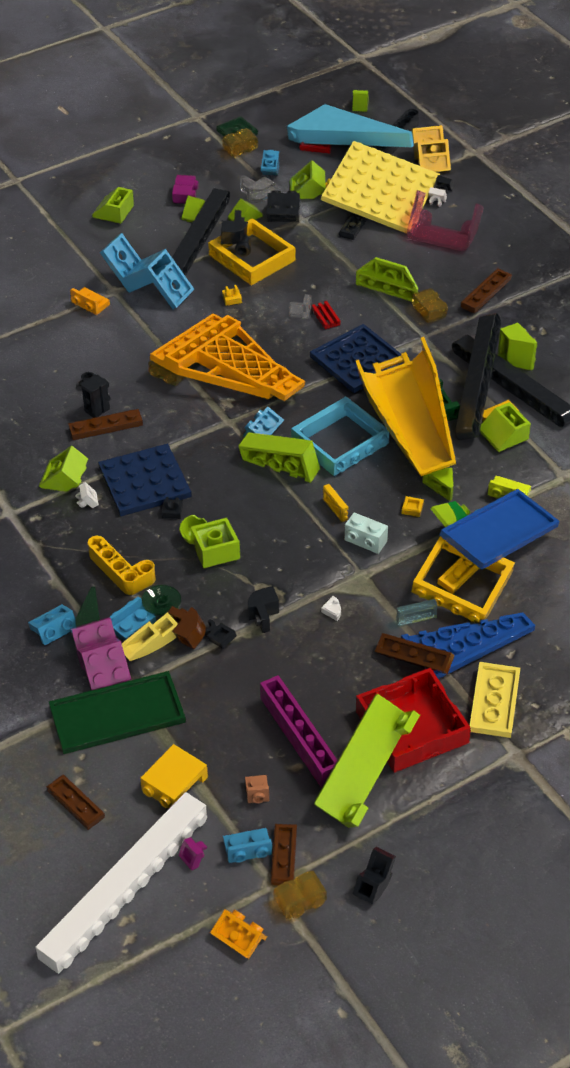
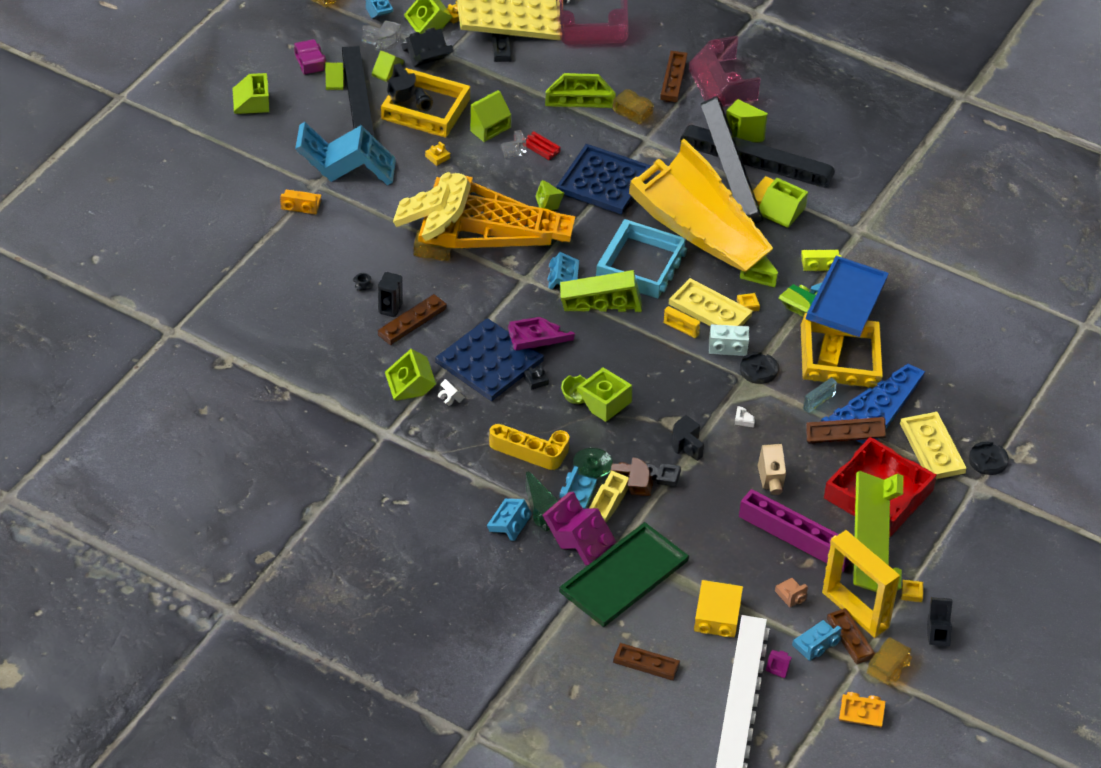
camera: 30 degrees left, 0 degrees up
none -> light yellow plate [393,172,470,241]
none -> lime slope [470,90,511,142]
none -> magenta wing [508,317,575,350]
none -> lime slope [536,180,564,210]
none -> light yellow plate [669,278,752,326]
none -> clear pink windscreen [689,36,761,106]
none -> black tile [740,352,778,384]
none -> tan torso [758,444,786,495]
none -> yellow window [822,530,900,638]
none -> yellow tile [901,580,923,602]
none -> black tile [968,442,1009,475]

